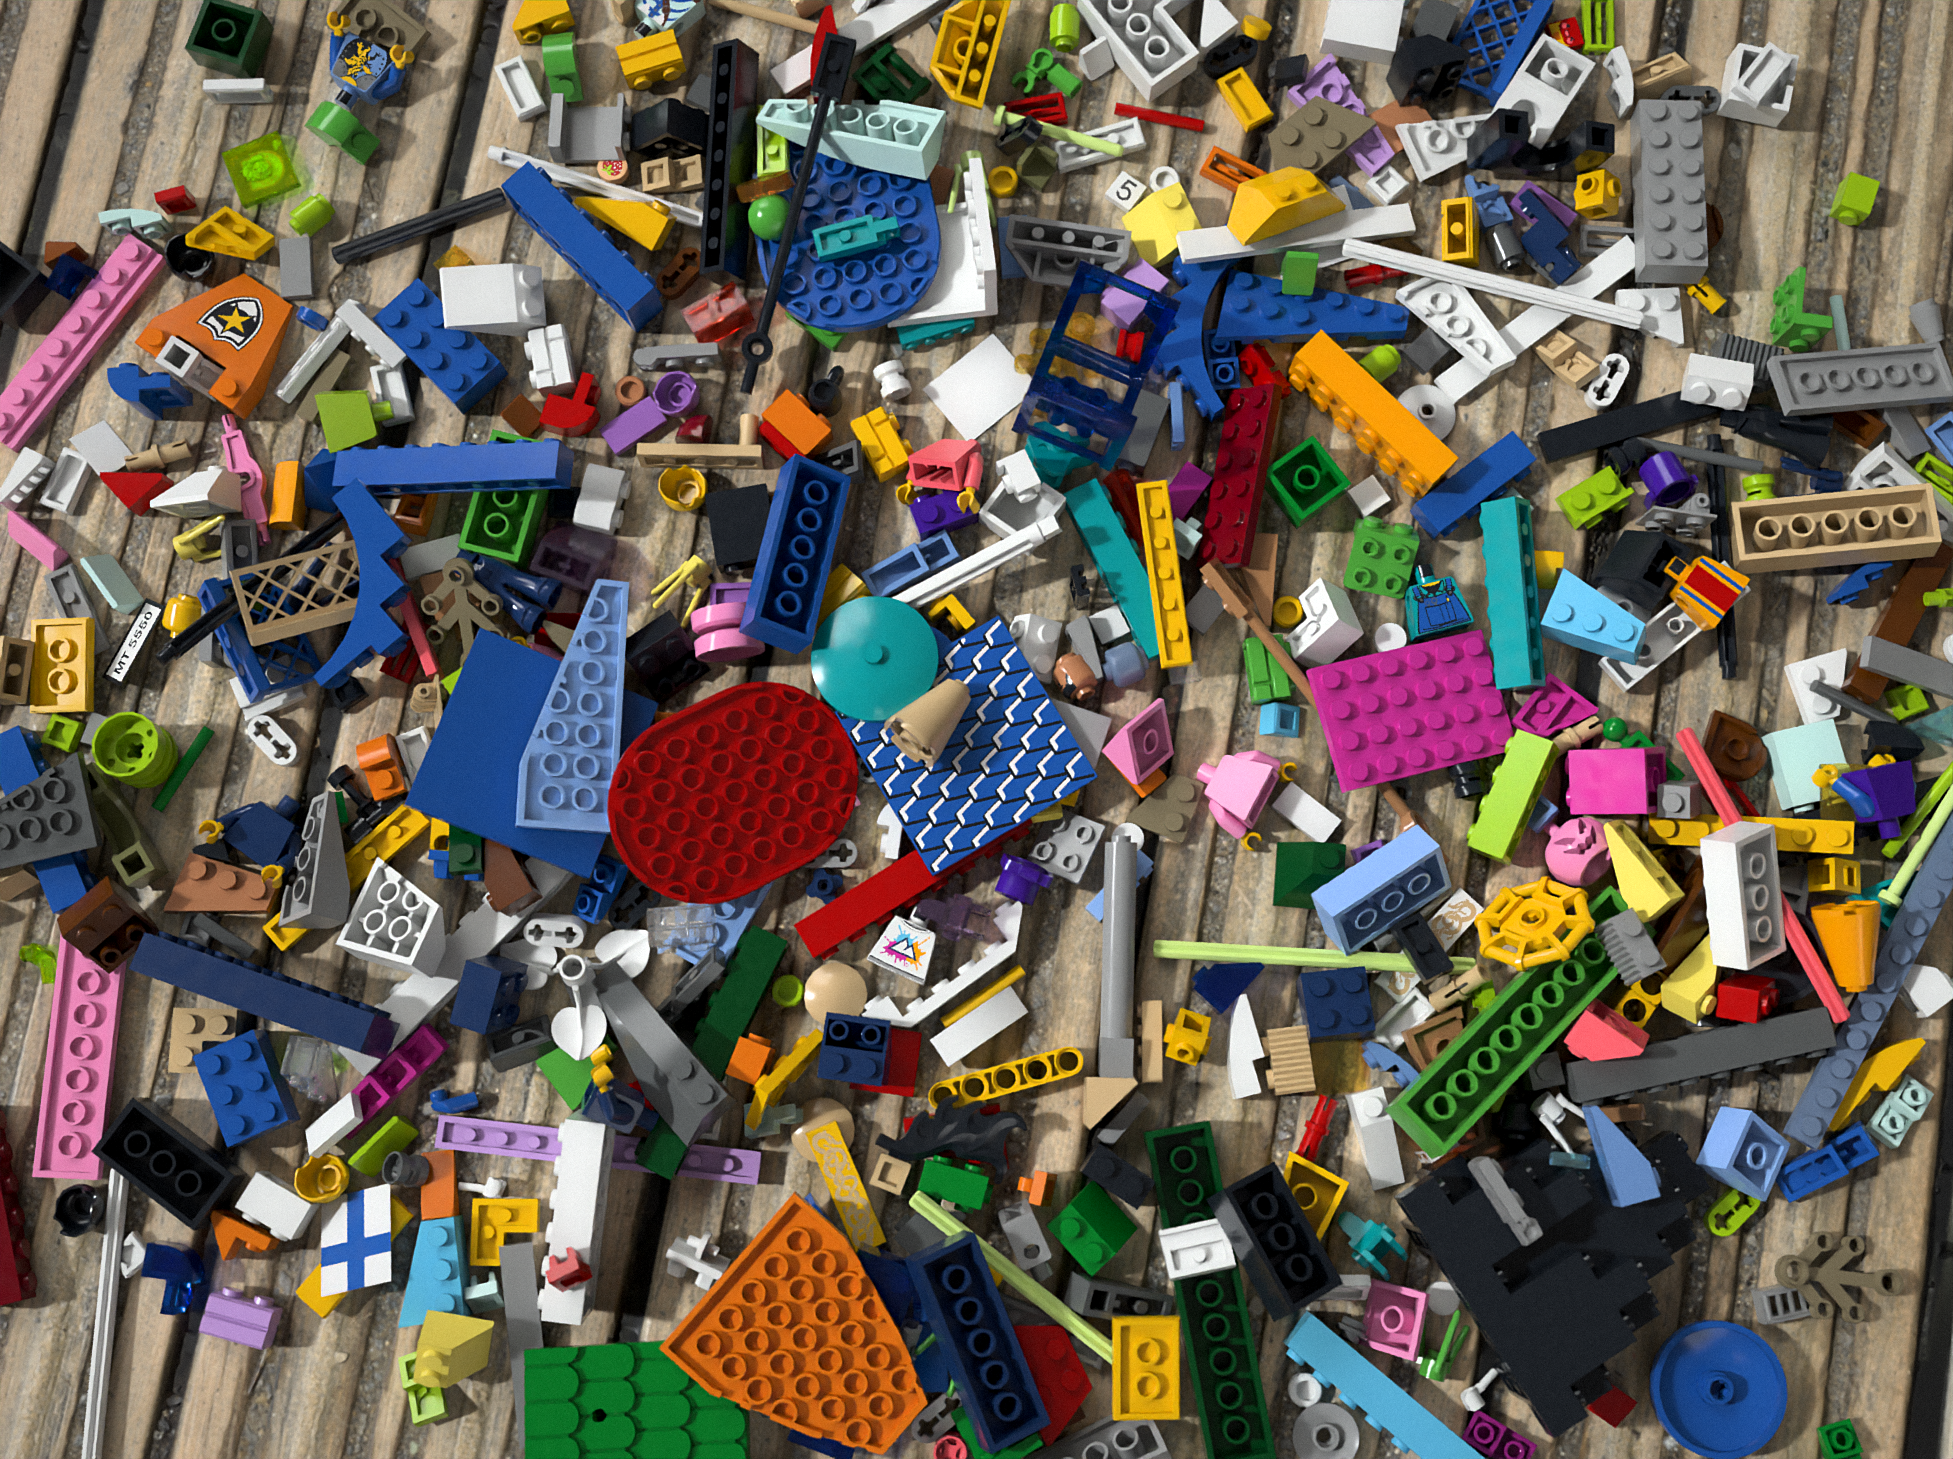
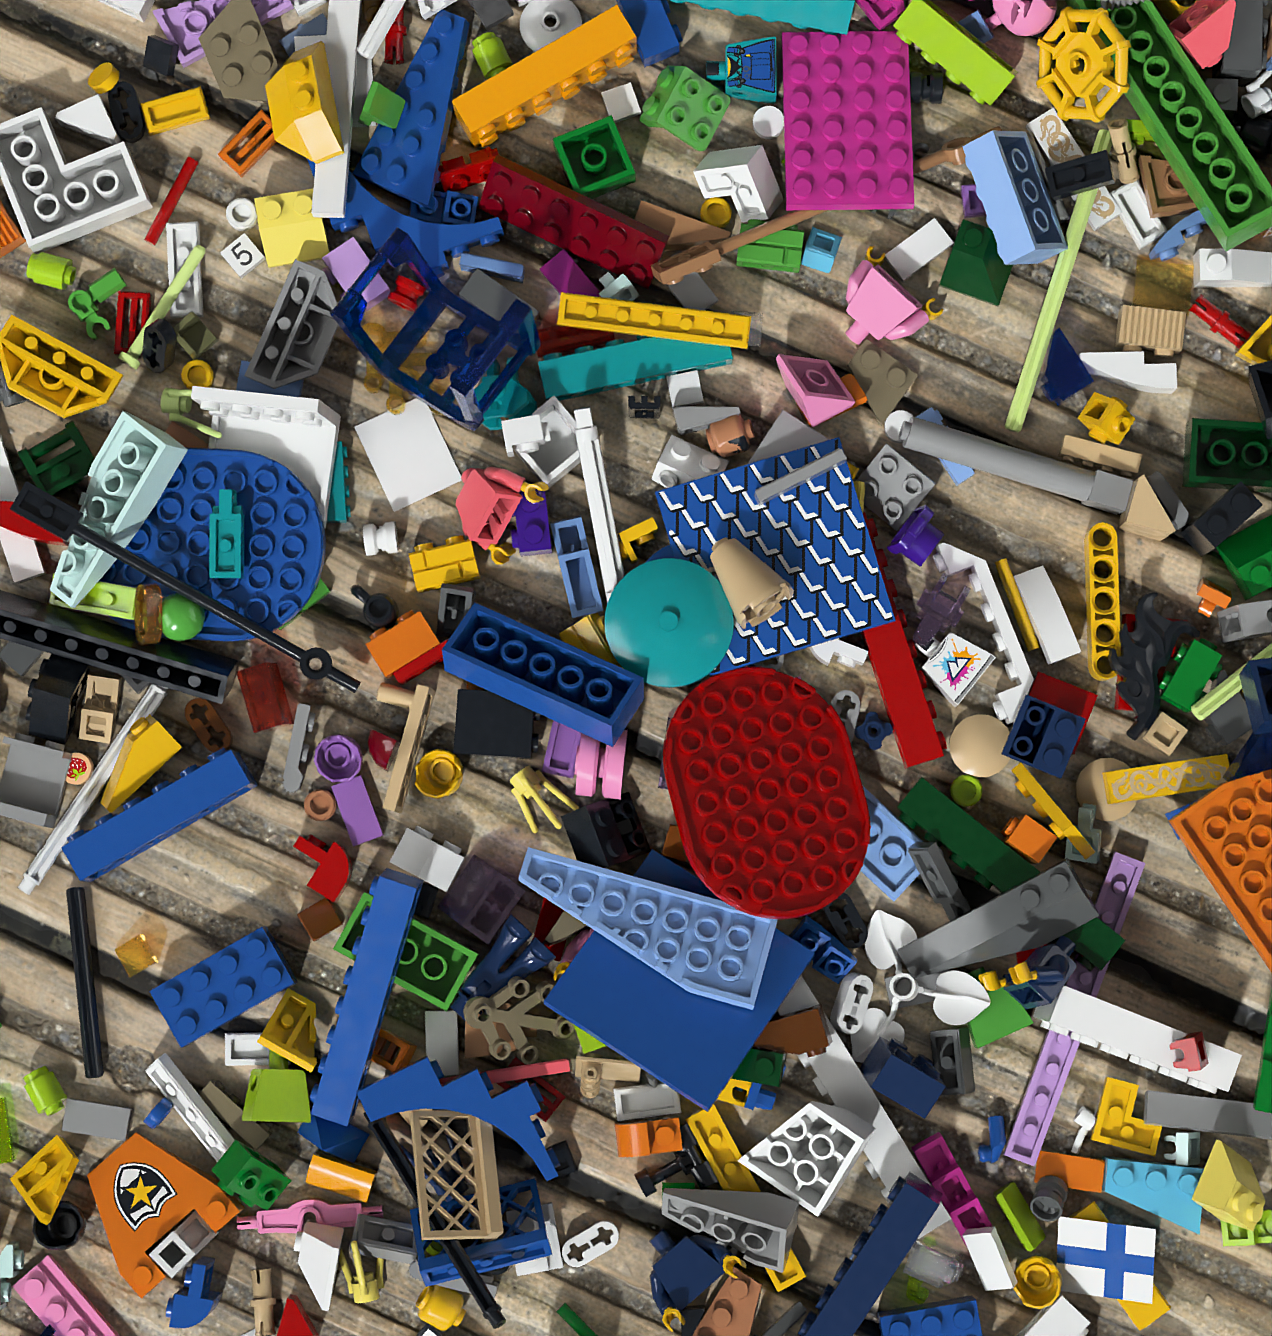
camera: 75 degrees left, 5 degrees up
white piece [335,299,407,371] -> none
white slope [439,263,547,337] -> none
white brick [524,324,578,398] -> none
clear brick [646,903,717,954] -> none
white hips [665,1231,731,1291] -> none
white slope [1079,36,1114,81] -> none
sand blue head [1101,642,1149,688] -> none
dark blue brick [1296,966,1376,1044] -> none
none -> green brick [212,1140,292,1211]
none -> yellow wing [257,988,317,1072]
none -> light grey tile [754,448,847,506]

